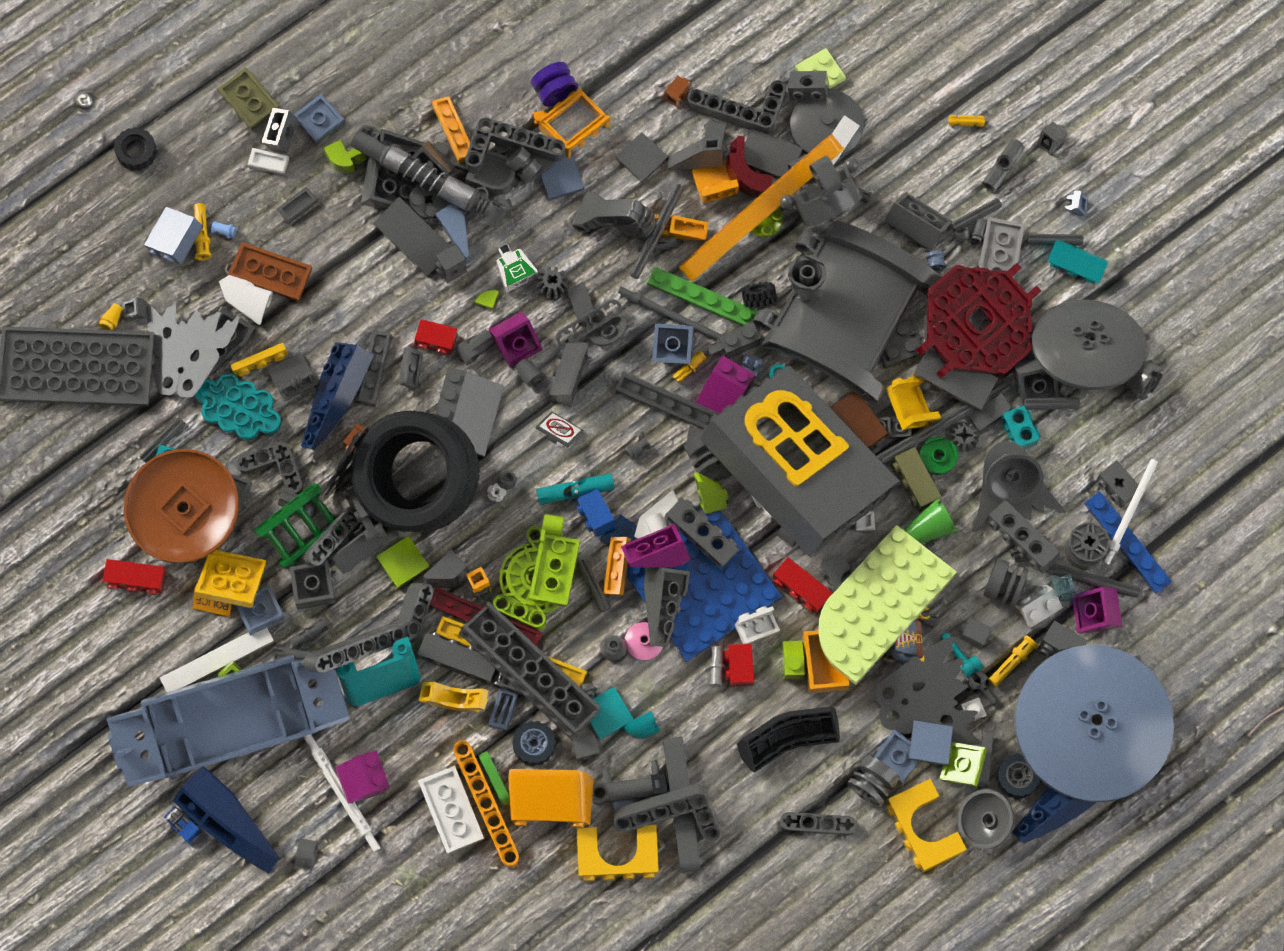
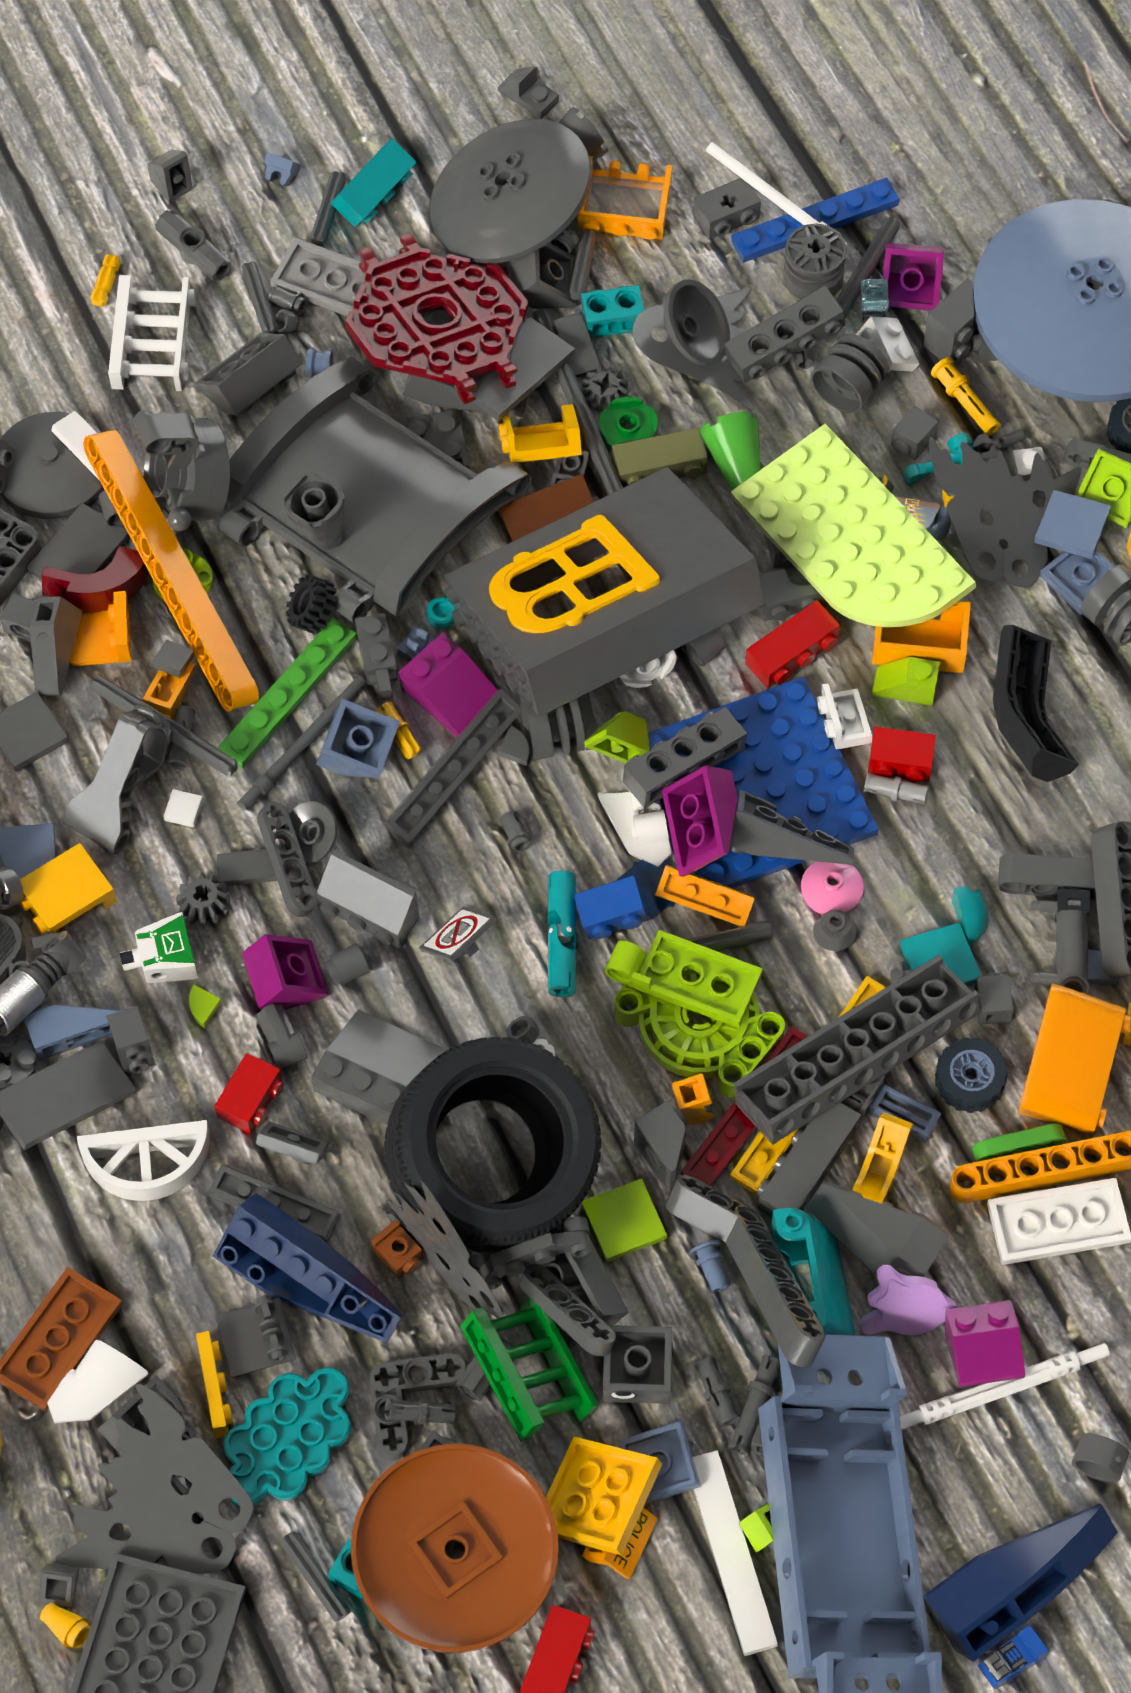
camera: 75 degrees left, 10 degrees down
none -> yellow panel [19,843,117,934]
none -> white window [77,1120,210,1201]
none -> white fence [108,275,196,391]
none -> dark grey tile [153,640,194,678]
none -> white tile [164,789,203,827]
none -> dark grey pin [385,1398,455,1425]
none -> dark grey slope [498,66,559,119]
none -> window [577,156,672,240]
none -> sand blue pin [689,1240,731,1293]
none -> dark grey wedge [805,1181,951,1277]
none -> lavender tile [860,1265,957,1335]

